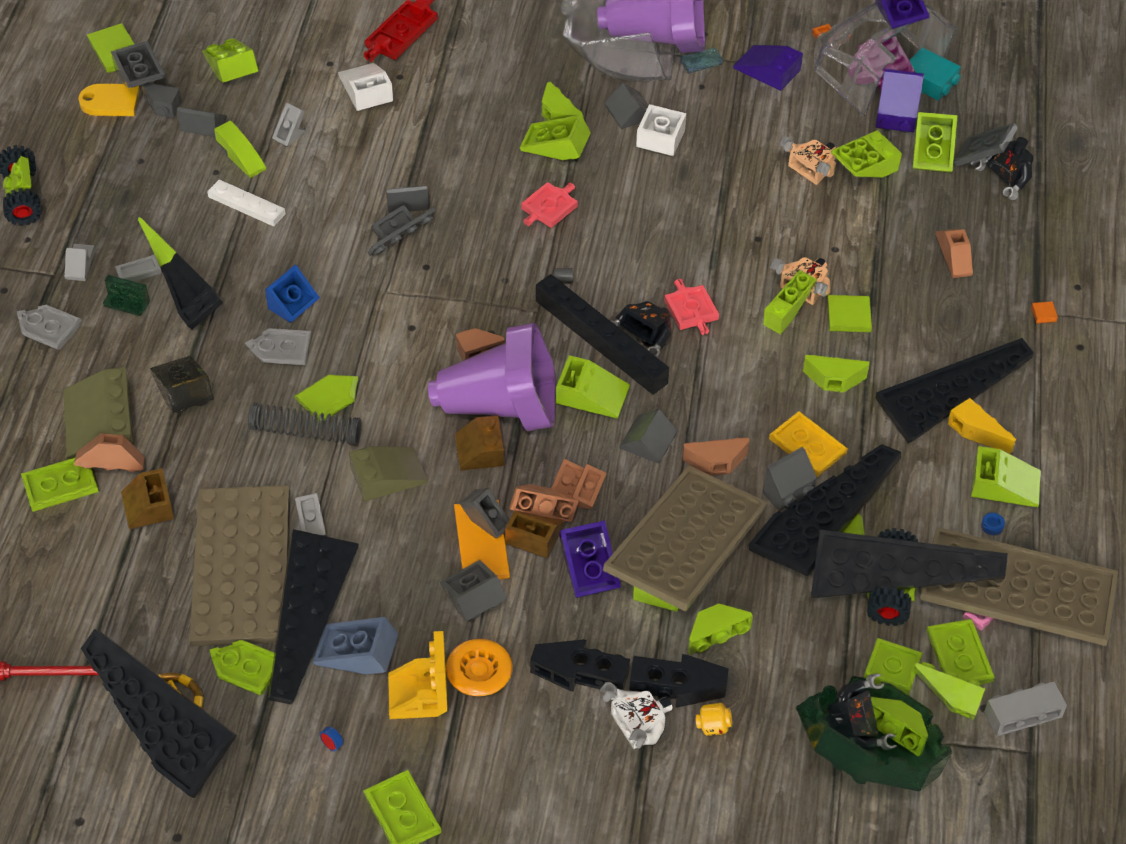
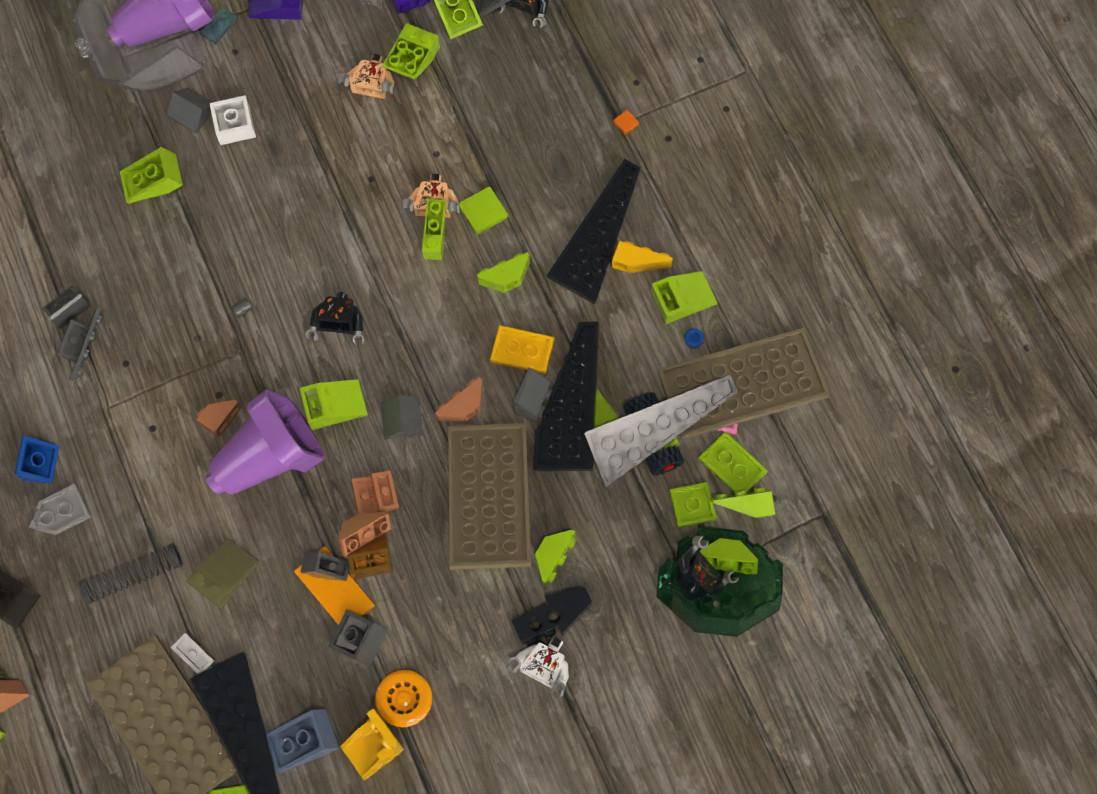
camera: 30 degrees left, 20 degrees up
pearl gold slope [121,468,174,529] -> none
lime tile [294,374,359,422] -> none
pearl gold slope [455,415,504,471] -> none
coral plate [521,182,578,228] -> none
black brick [530,639,630,692] -> none
black brick [536,274,669,395] -> none
lime slope [542,82,583,121] -> none
dark purple slope [558,520,621,598] -> none
coral plate [664,279,719,335] -> none
yellow head [696,703,732,736] -> none
nougat slope [935,229,973,278] -> none
light grey brick [984,682,1067,737] -> none

